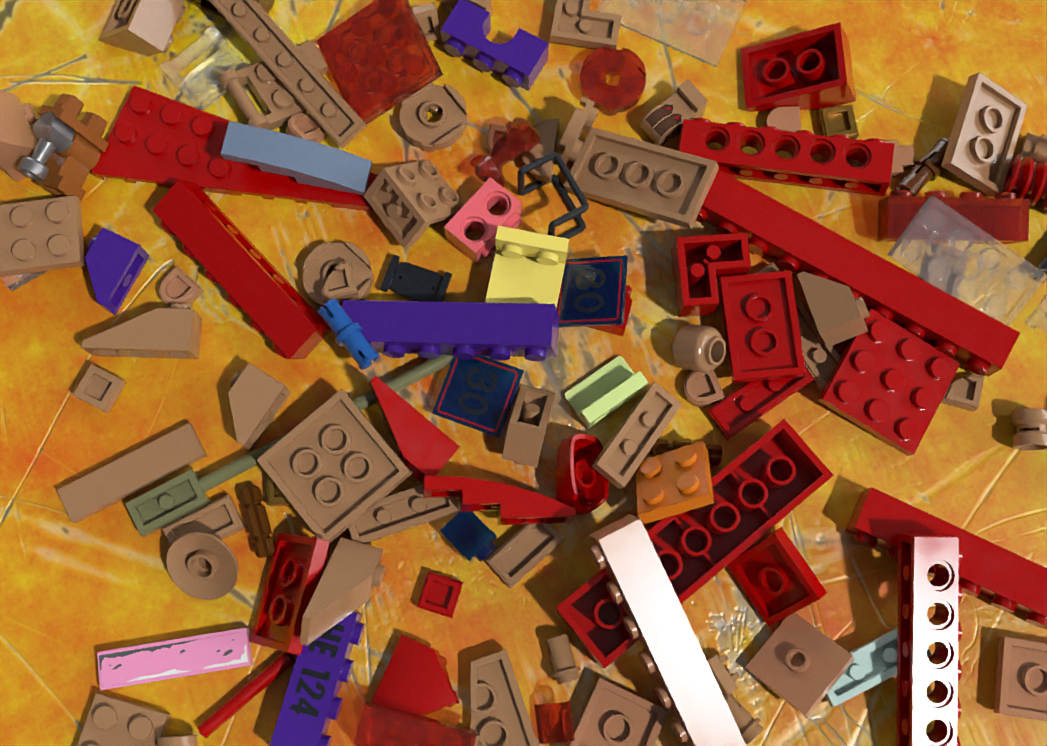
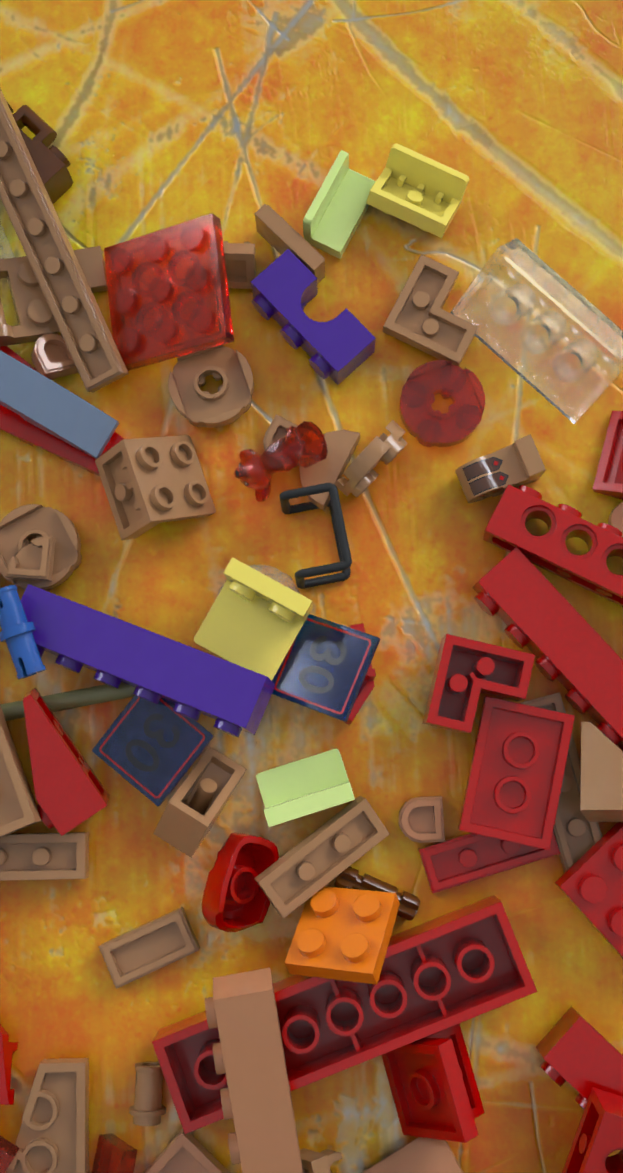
camera: 25 degrees right, 5 degrees up
black piece [380,254,452,302] -> none
red tile [417,571,464,618] -> none
red slope [423,475,576,525] -> none
clear blue bracket [440,512,497,564] -> none
coral brick [444,177,523,264] -> none
medium nougat plate [564,127,719,229] -> none
medium nougat head [671,324,726,373] -> none

